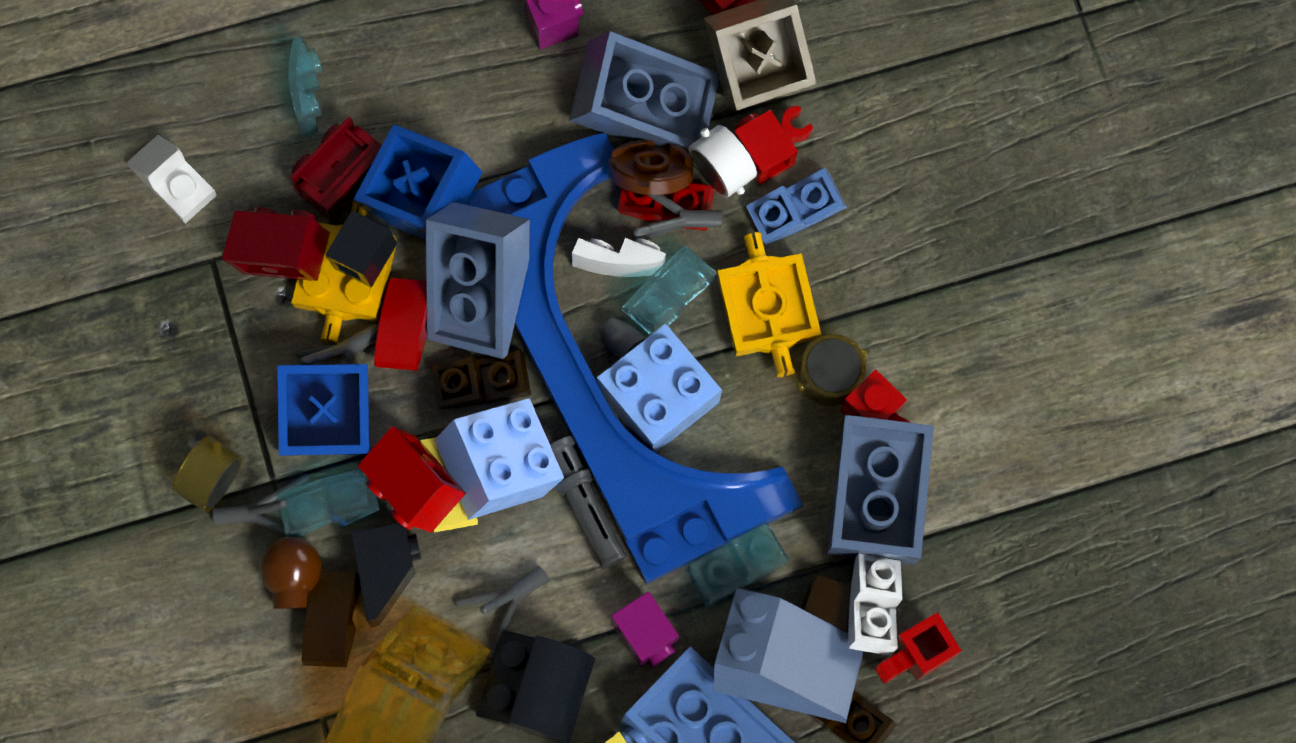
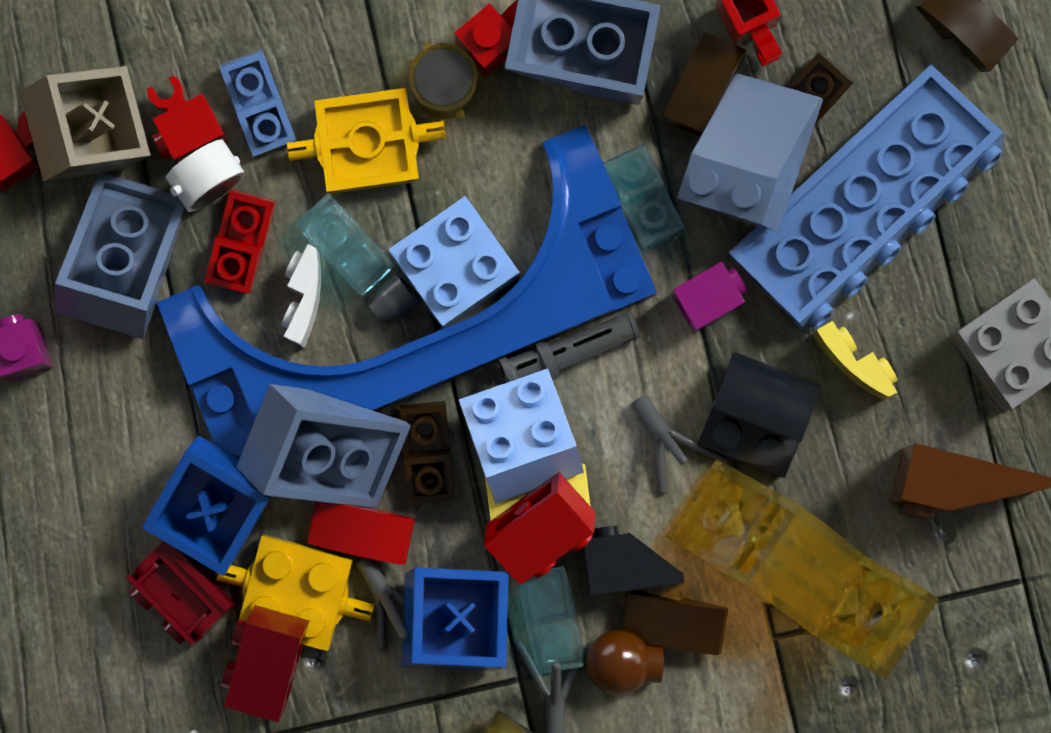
camera: 80 degrees left, 10 degrees up
clear light blue slope [289,37,323,138] -> none
black brick [325,210,397,288] -> none
reddish brown tile [608,140,694,195] -> none
dark grey plant [633,195,722,241] -> none
white slope [848,553,902,656] -> none

